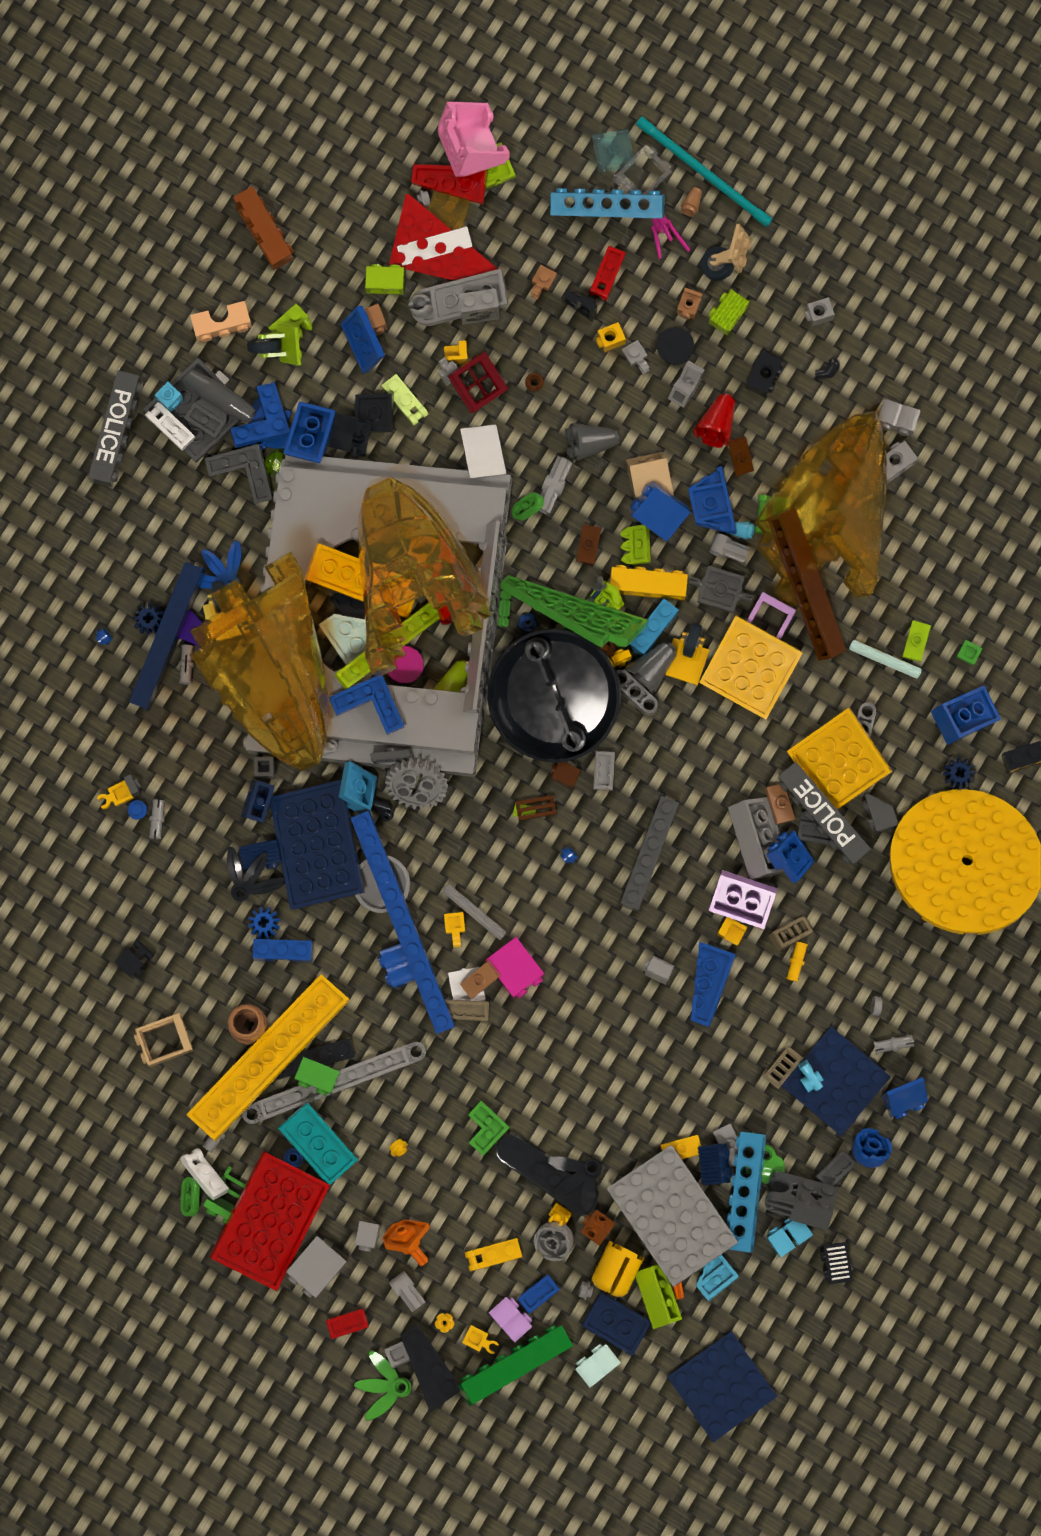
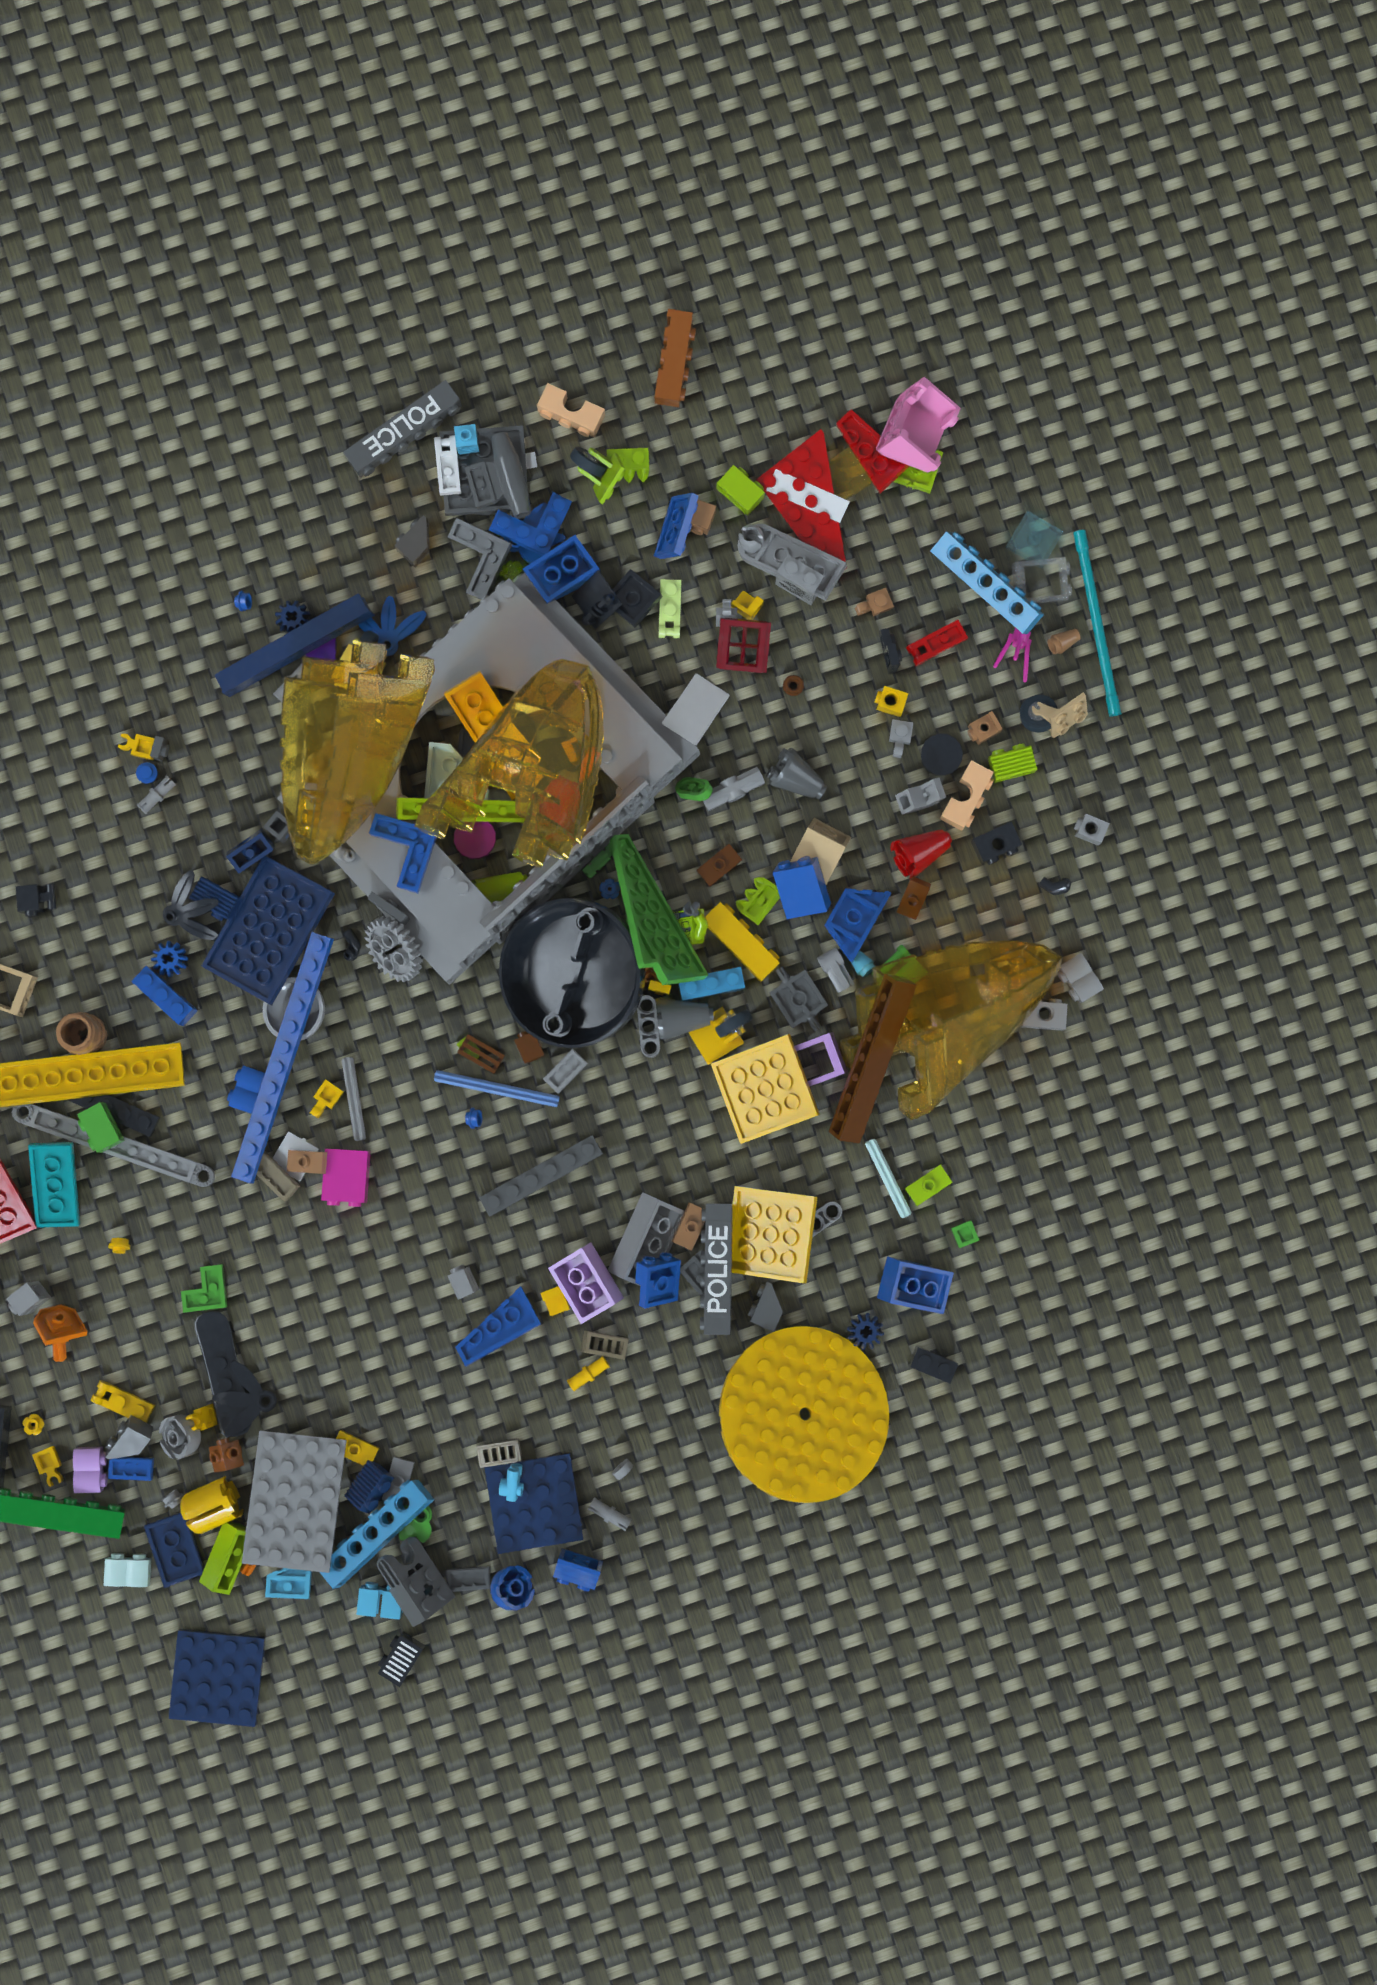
camera: 40 degrees right, 5 degrees up
blue plate [284,1148,303,1168] -> none
dark azure plate [339,761,377,814] -> none
light grey piece [388,1271,425,1312] -> none
light grey plate [416,190,430,208] -> none
none -> slope [105,1415,153,1459]
none -> dark grey slope [394,515,429,567]
none -> medium blue axle [434,1070,560,1107]
none -> light nougat arch [940,760,994,831]

